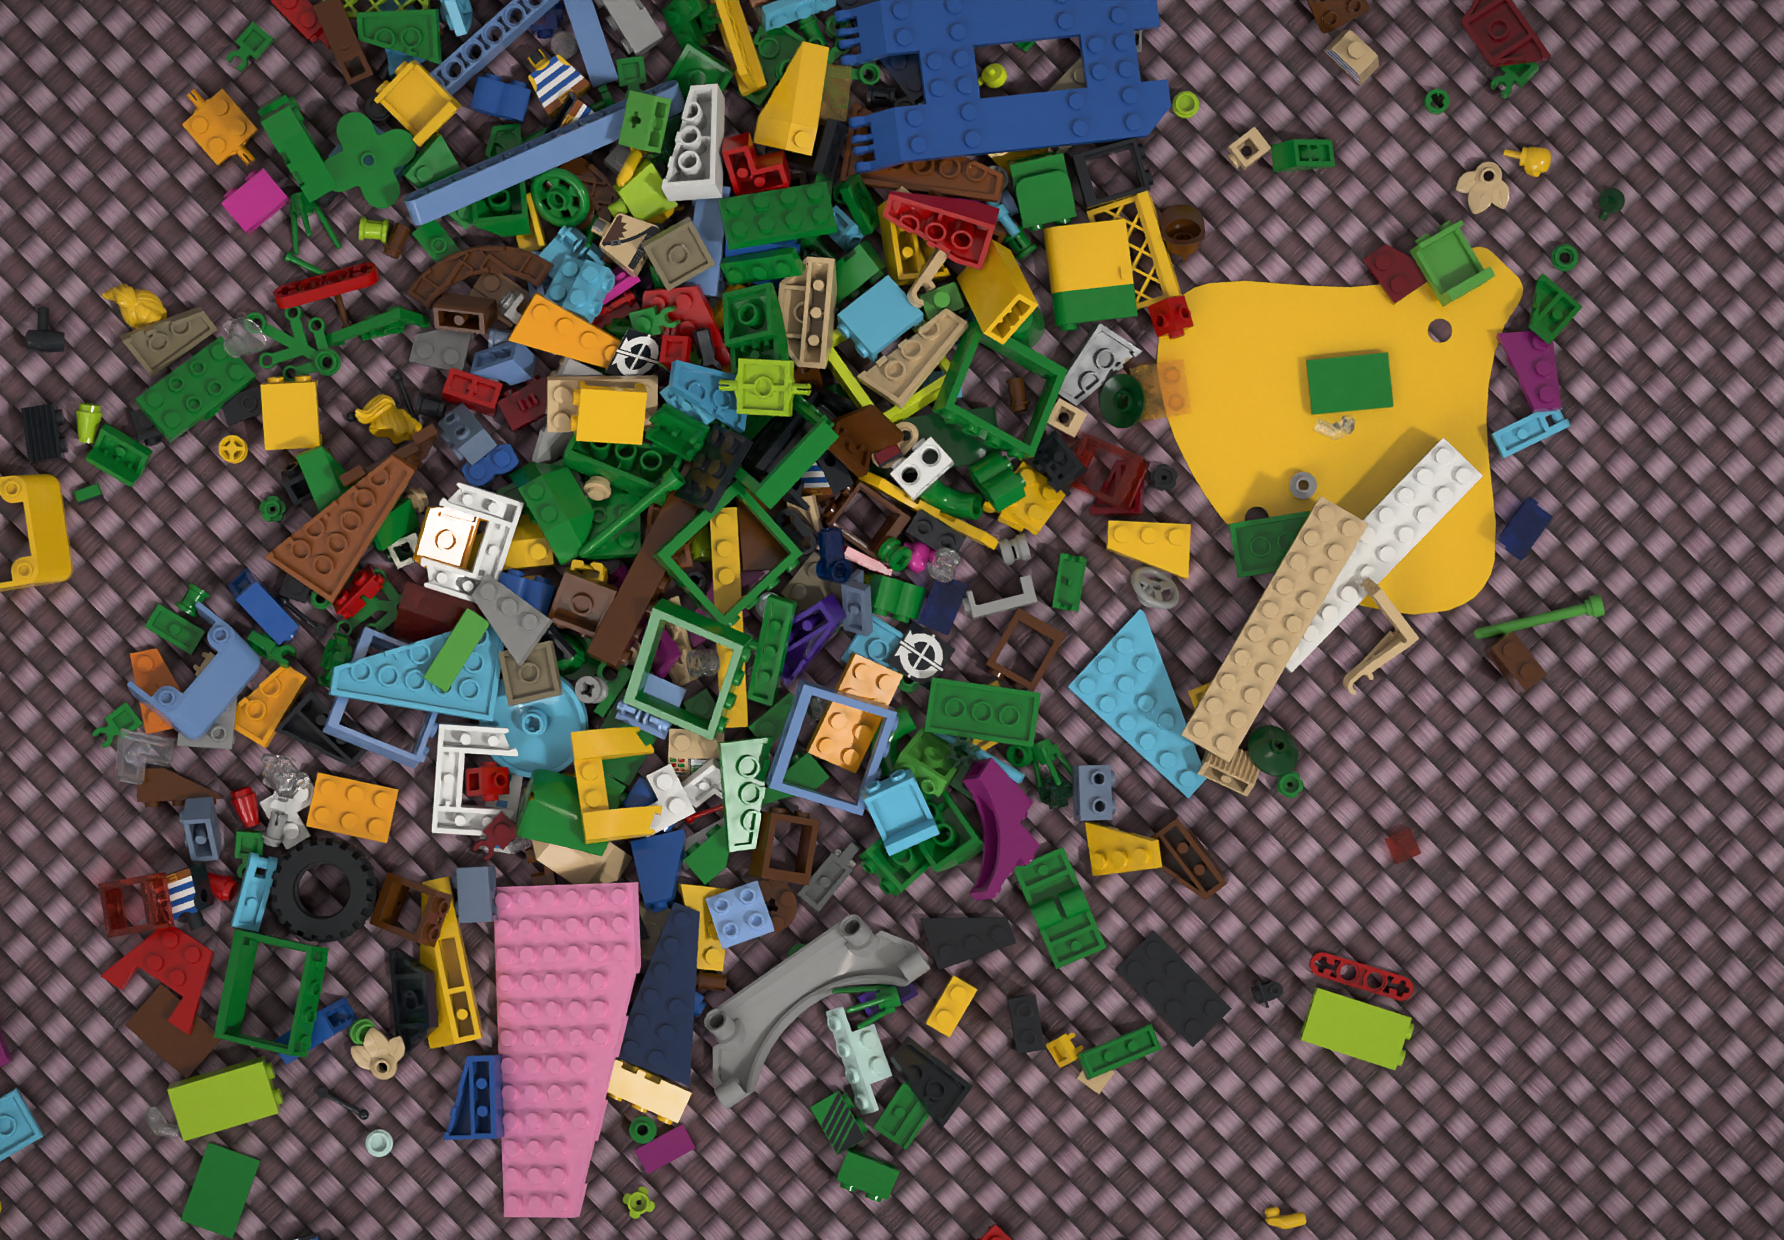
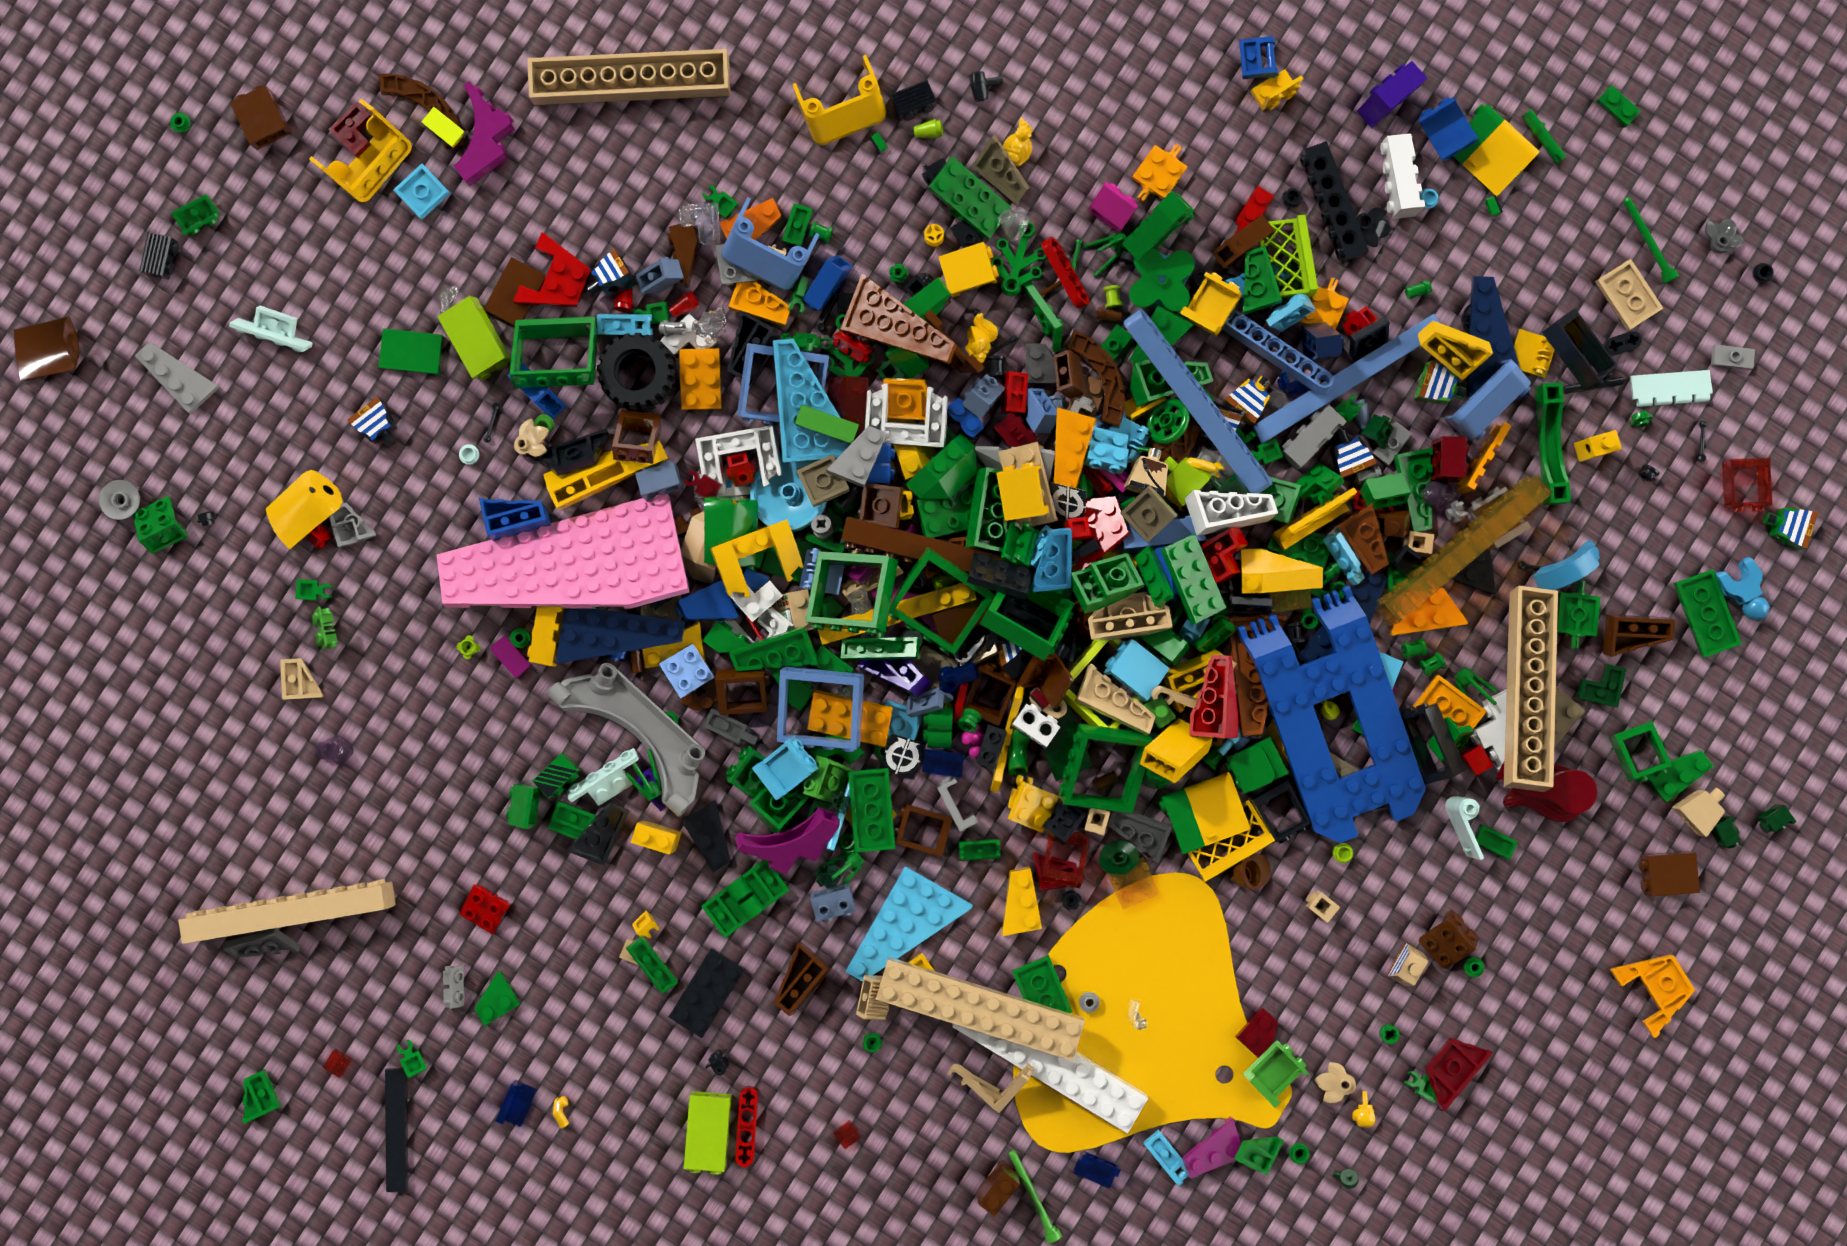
camera: 75 degrees right, 0 degrees up
green bracket [85,424,153,487] -> none
clear red window [98,872,174,938] -> none
green plate [226,21,275,72] -> none
tan plate [404,486,429,513] -> none
blue brick [470,73,532,124] -> none
green piece [578,466,686,558] -> none
tan plate [584,476,611,501] -> none
bright green brick [618,90,672,153] -> none
green plate [628,305,681,336] -> none
lime plate [719,358,811,417] -> none
clear wheel [928,548,961,583] -> none
green brick [968,451,1026,512] -> none
light grey wheel [998,533,1031,566] -> none
black panel [1007,993,1045,1054] -> none
yellow wing [1085,821,1162,876] -> none
light grey piece [1131,566,1179,609] -> none
red brick [1148,295,1194,340] -> none
dark green dish [1247,725,1299,776] -> none
green arch [1271,139,1335,172] -> none
green tile [1306,352,1394,415] -> none

